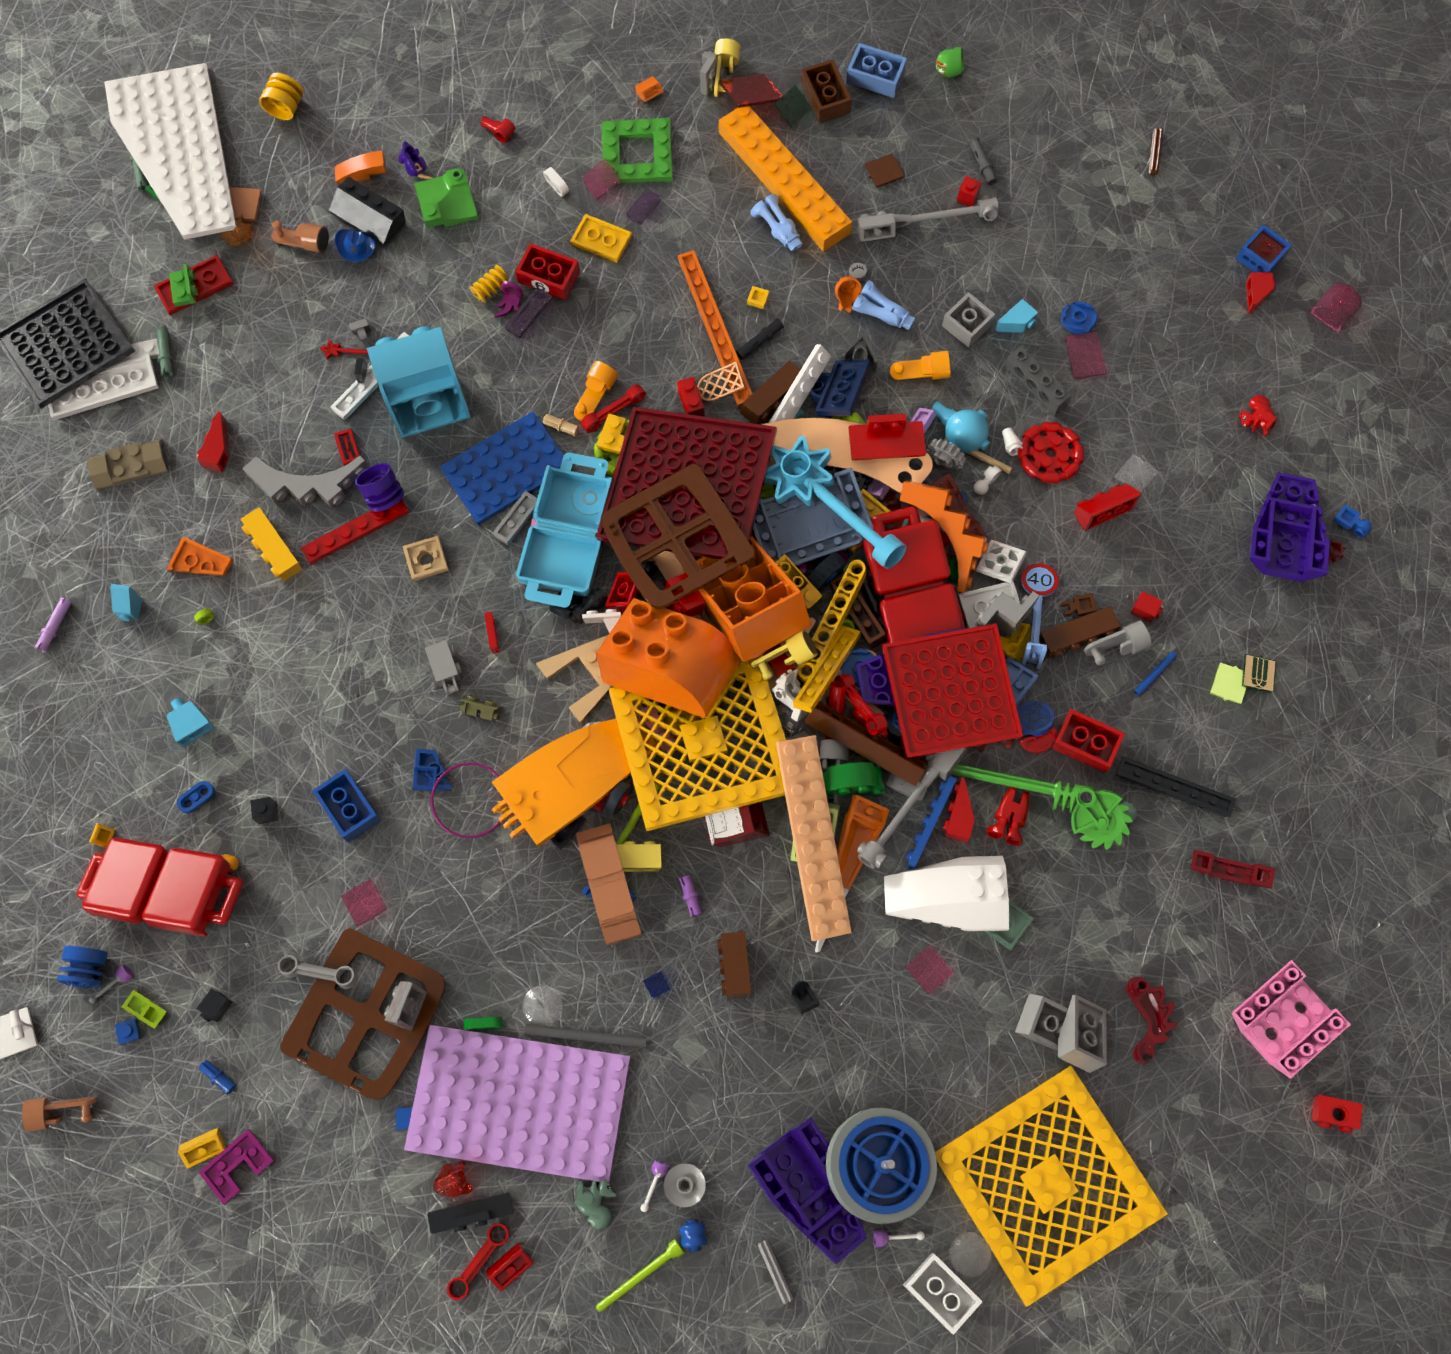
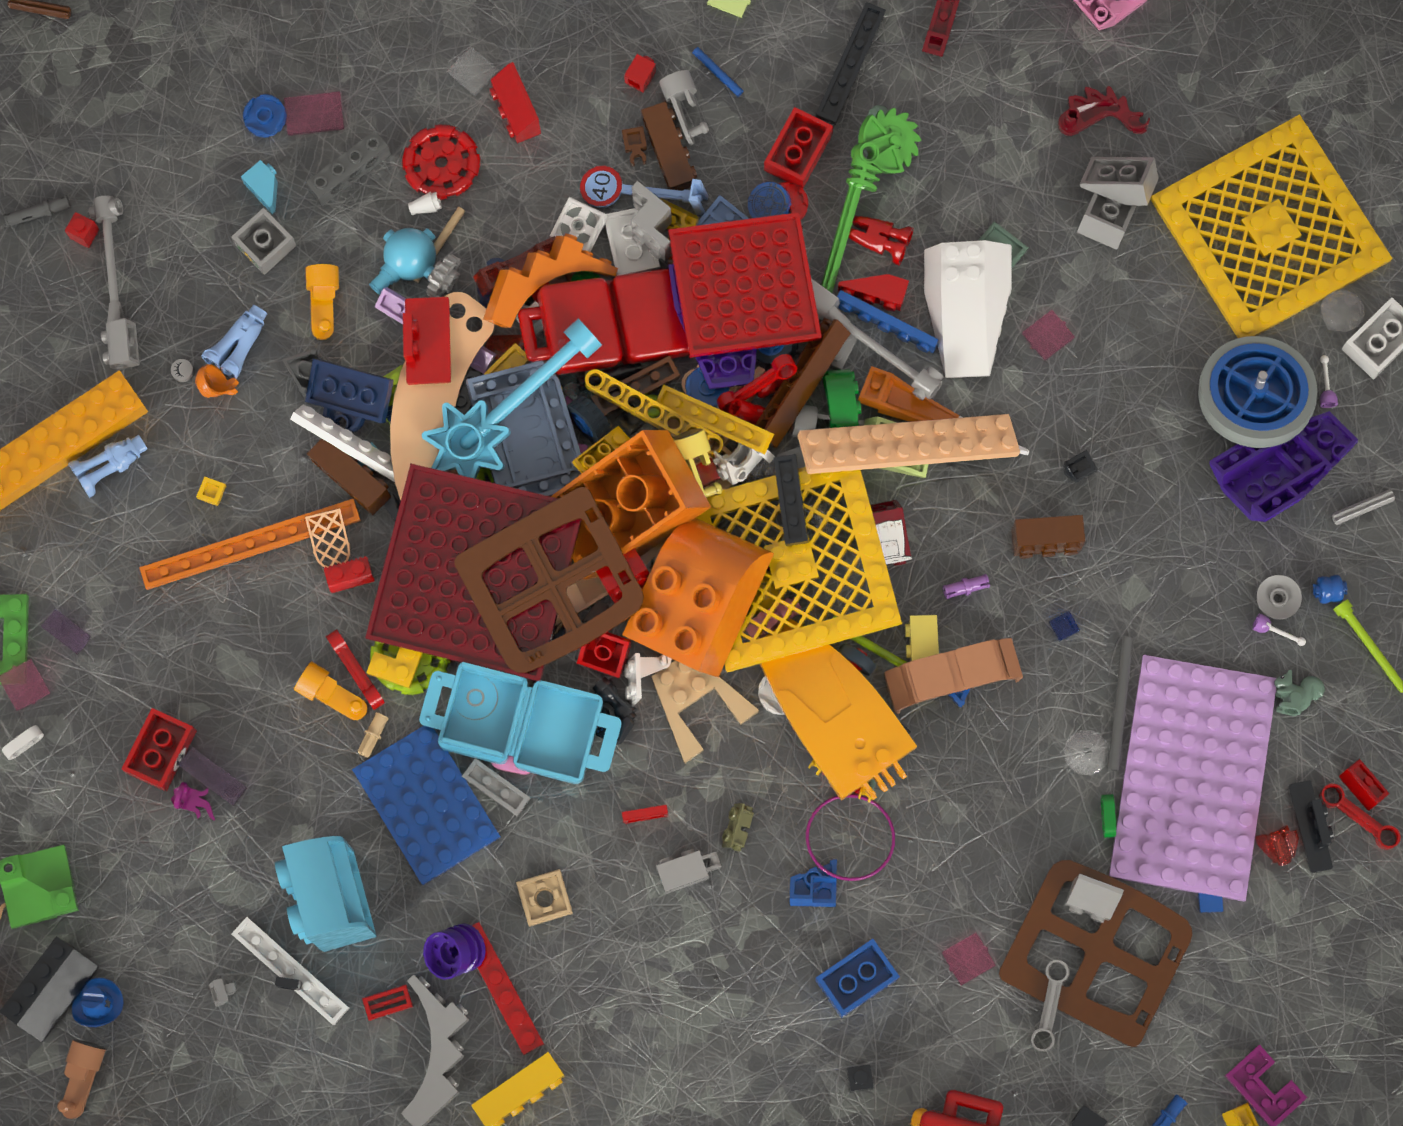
camera: 90 degrees left, 5 degrees up
red piece [320,339,368,359] -> none
yellow piece [469,265,508,303] -> none
yellow tile [570,214,633,264] -> none
black pin [736,319,784,360] -> none
reddish brown piece [865,153,904,188] -> none
white plate [974,466,1002,495] -> none
none -> black plate [773,454,809,546]

